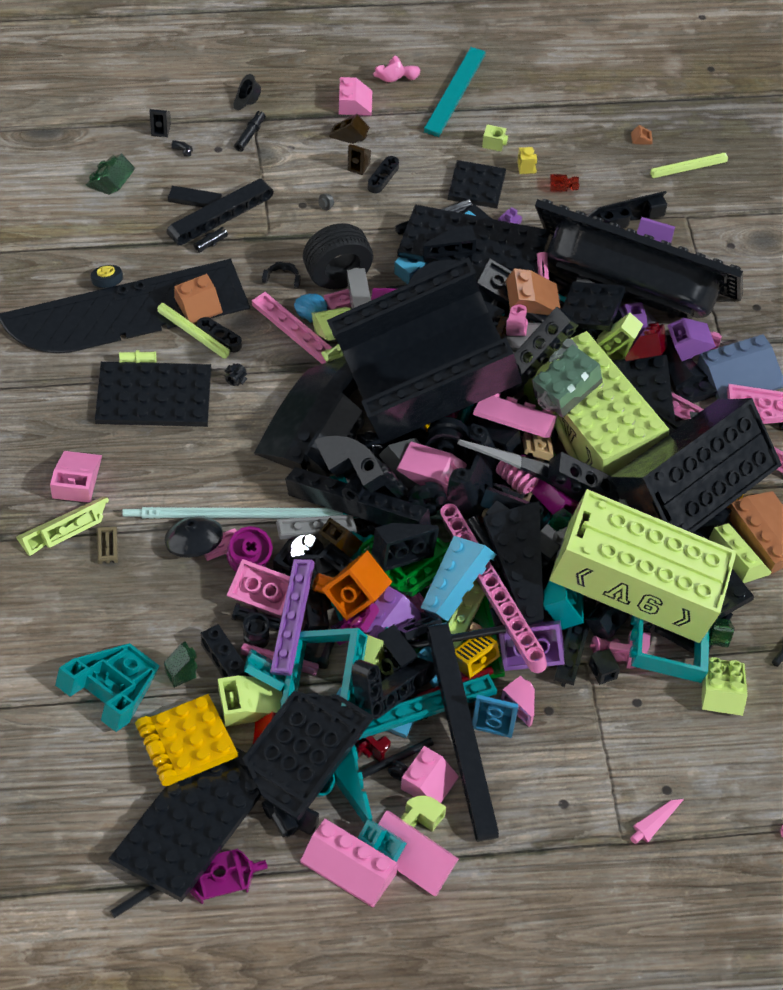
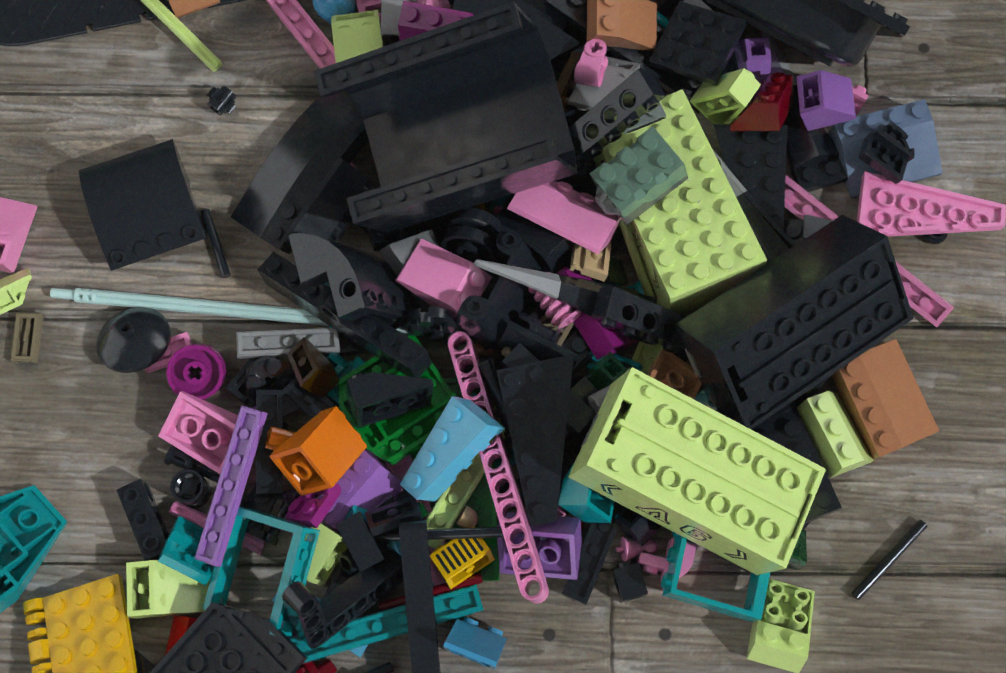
camera: 10 degrees right, 20 degrees up
black plate [95,362,212,427] -> none
yellowish green pin [119,350,156,363] -> none
clear green slope [164,641,198,688] -> none
black beam [197,317,242,352] -> none
bright pink slope [501,675,535,727] -> none
none -> black slope [79,139,206,271]
none -> black bar [200,209,231,278]
none -> black slope [858,123,915,184]

